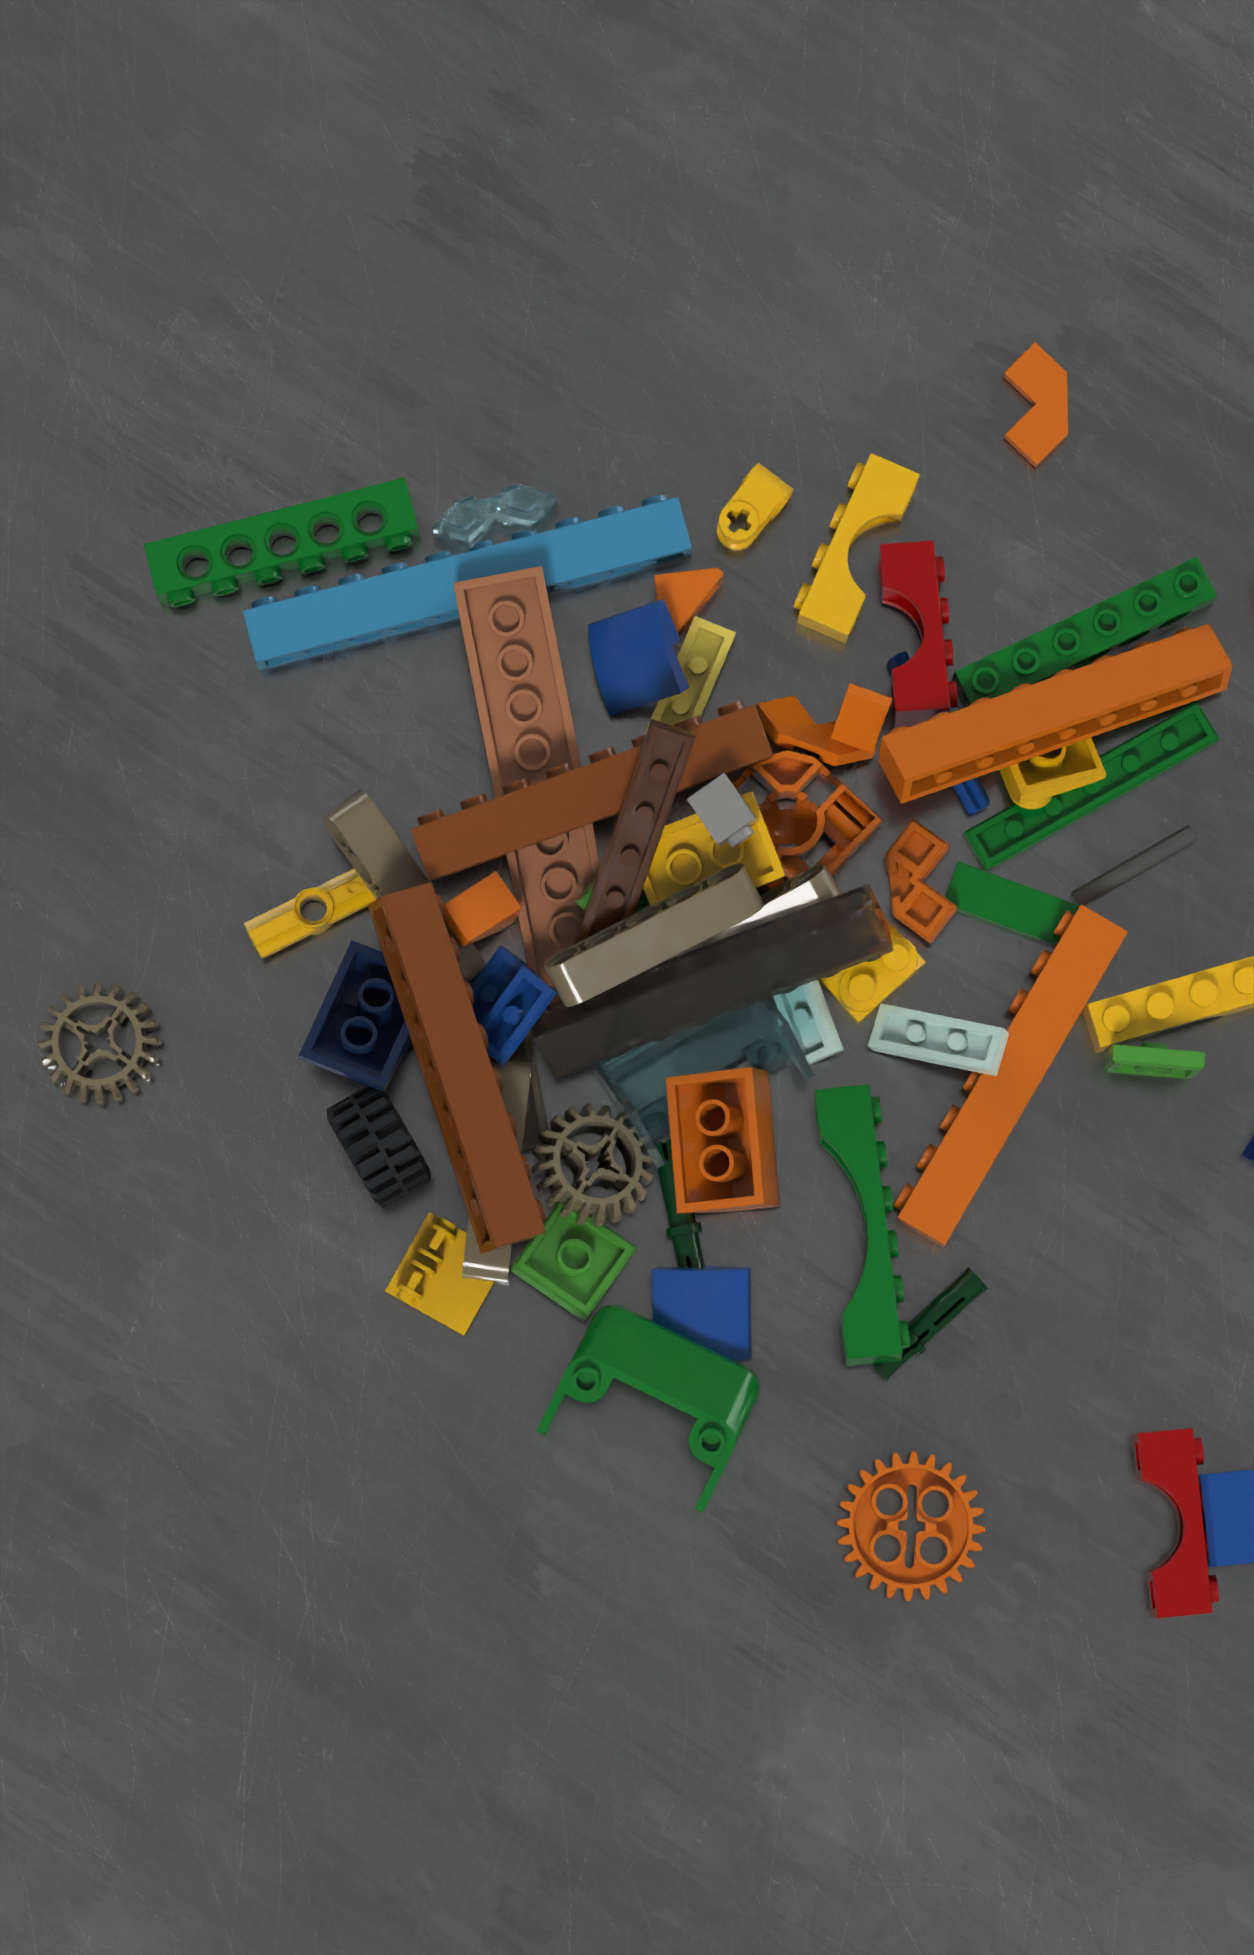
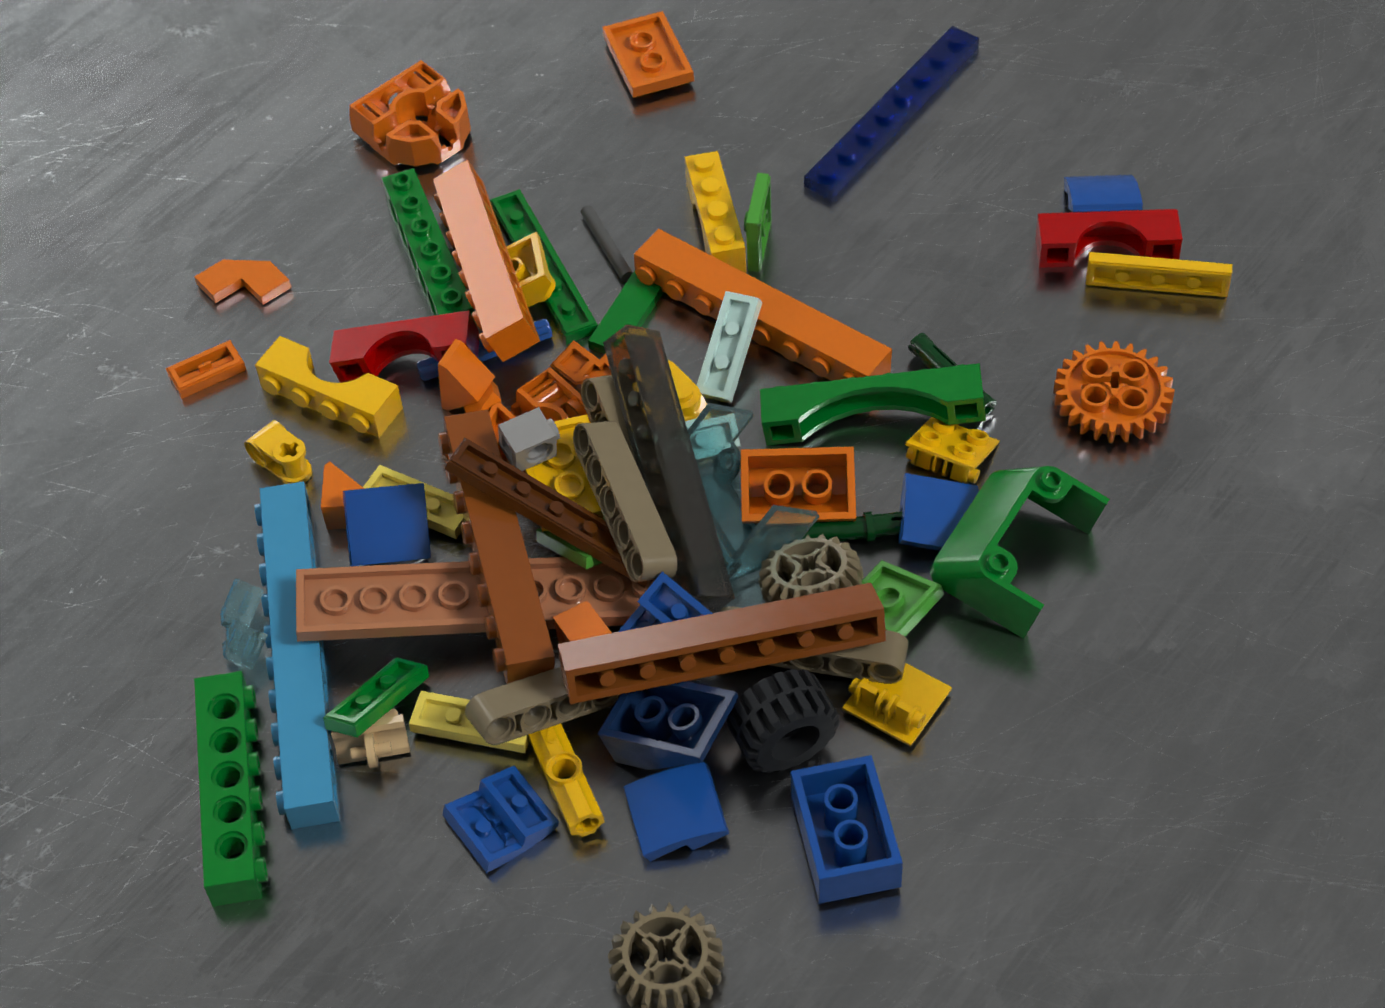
camera: 80 degrees left, 30 degrees down
none -> orange tile [165,340,246,399]
none -> green tile [323,657,429,738]
none -> tan hips [331,709,410,769]
none -> light yellow plate [409,691,530,753]
none -> blue slope [442,765,559,873]
none -> blue slope [623,762,729,861]
none -> blue brick [791,755,903,904]
none -> yellow hinge [905,417,1000,484]
none -> yellow tile [1086,252,1233,297]

